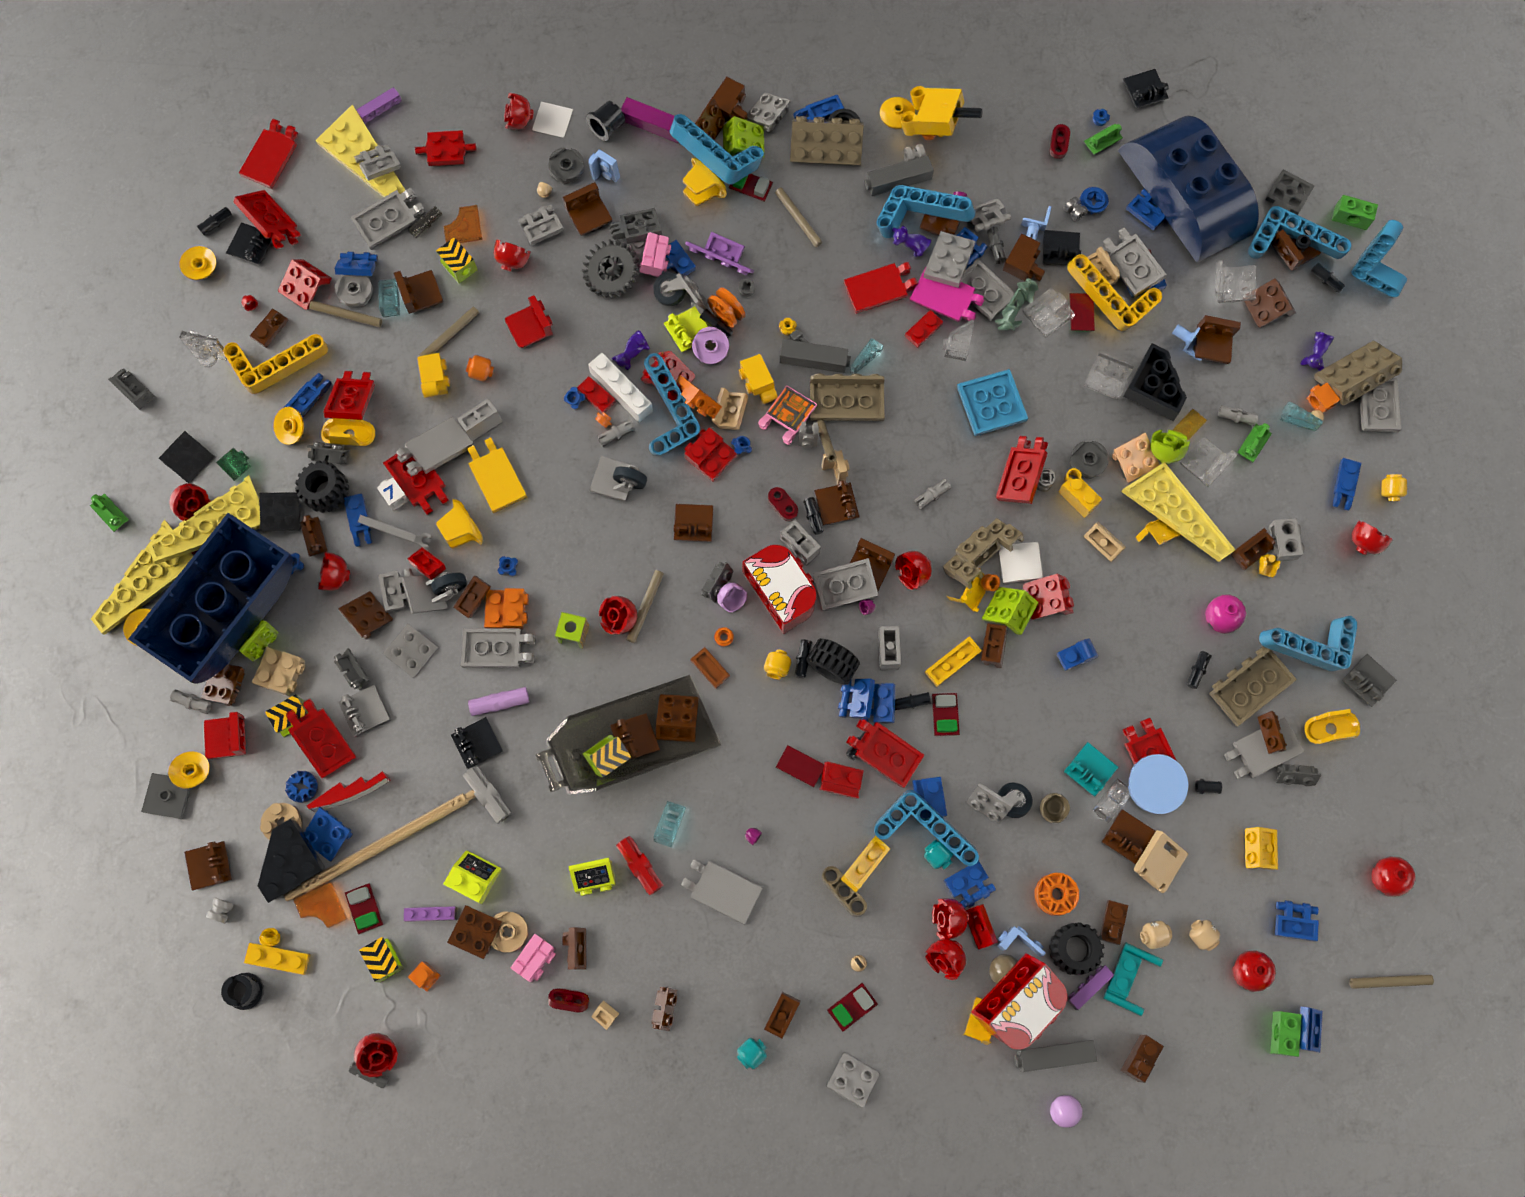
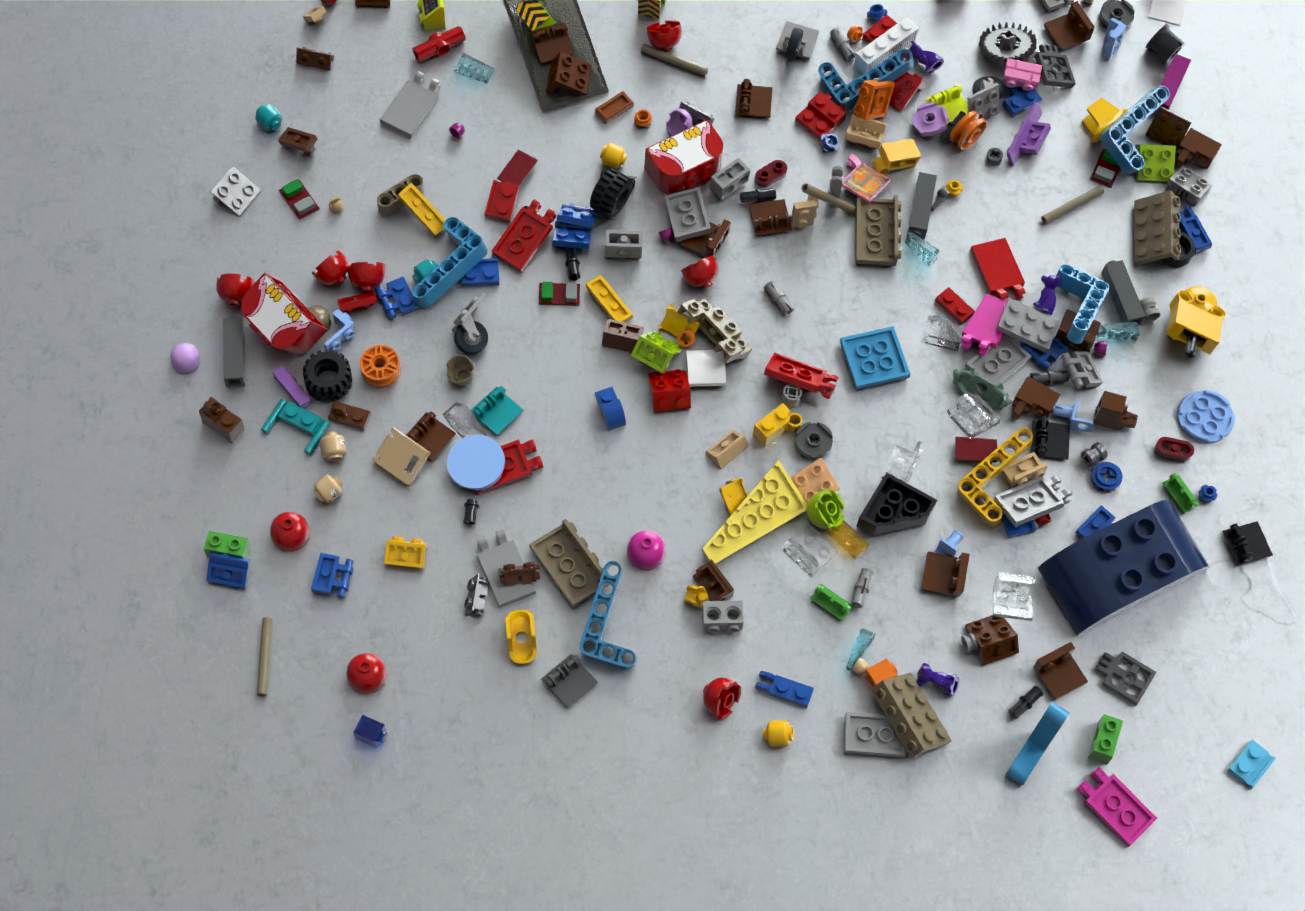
camera: 90 degrees right, 10 degrees down
black axle [1187,651,1212,689] -> none
dark azure beam [1248,206,1351,259] -> none
black pin [1295,235,1311,253] -> none
none -> red cylinder [216,273,255,306]
none -> clear blue brick [353,715,387,748]
none -> light grey bush [961,633,978,653]
none -> dark pink tile [1077,767,1157,847]
none -> reddish brown hinge [1093,391,1138,430]
none -> clear light blue slope [1097,322,1140,342]
none -> light blue tile [1177,390,1235,443]
none -> medium azure plate [1227,739,1276,789]

